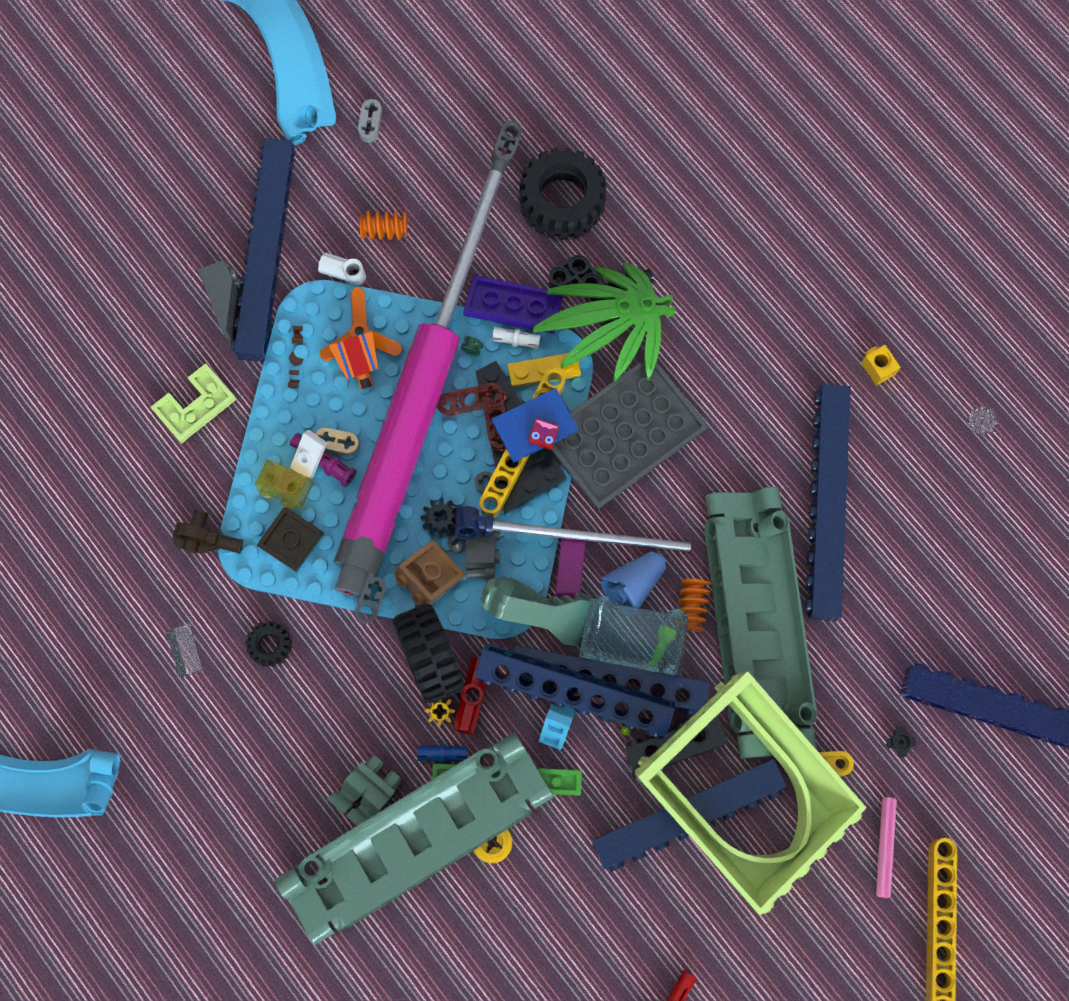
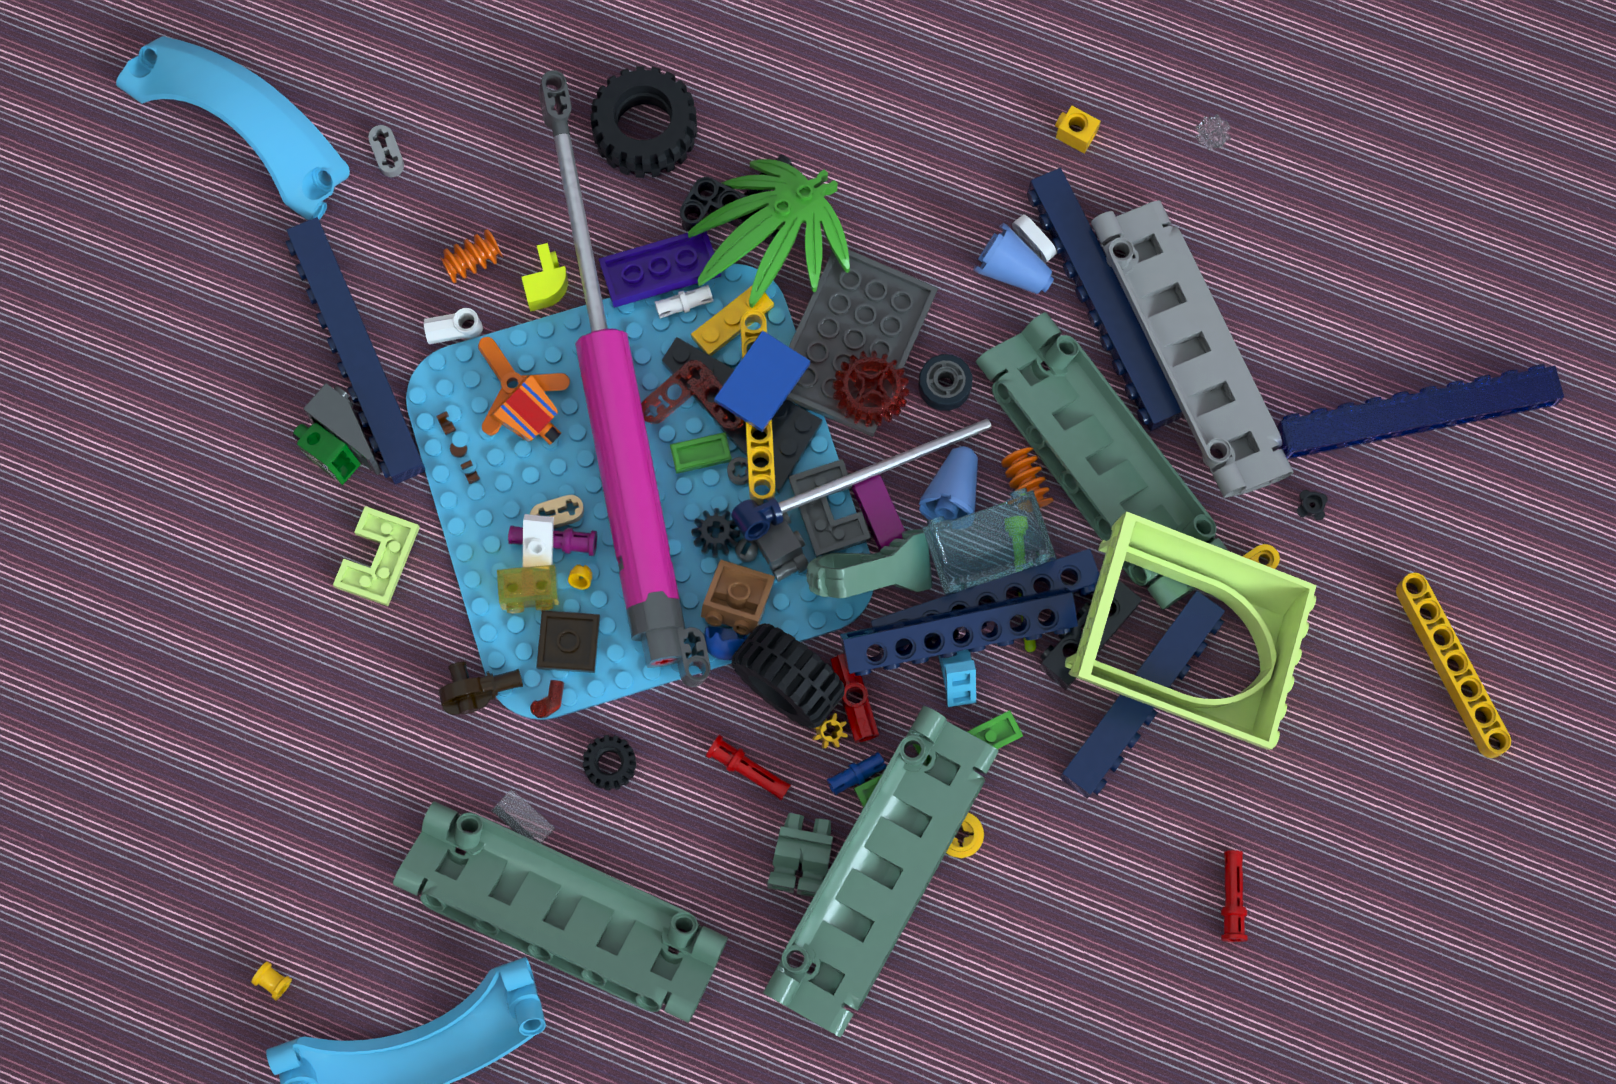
camera: 30 degrees left, 0 degrees up
clear green bush [460,336,484,356] -> none
tile [528,418,559,450] -> none
bright pink axle [876,797,897,898] -> none
none -> green torso [293,423,361,485]
none -> sand green panel [393,801,728,1023]
none -> neon yellow brick [522,243,568,312]
none -> clear red arm [530,680,564,718]
none -> yellow hinge [568,564,593,590]
none -> bright green tile [670,432,732,474]
none -> blue hair [704,627,747,660]
none -> red pin [705,734,791,800]
none -> dark grey plate [789,459,871,558]
none -> clear red gear [832,350,910,427]
none -> wheel [918,354,973,411]
none -> medium blue cone [973,223,1054,294]
none -> white beam [1012,214,1057,263]
none -> light grey panel [1091,200,1294,498]

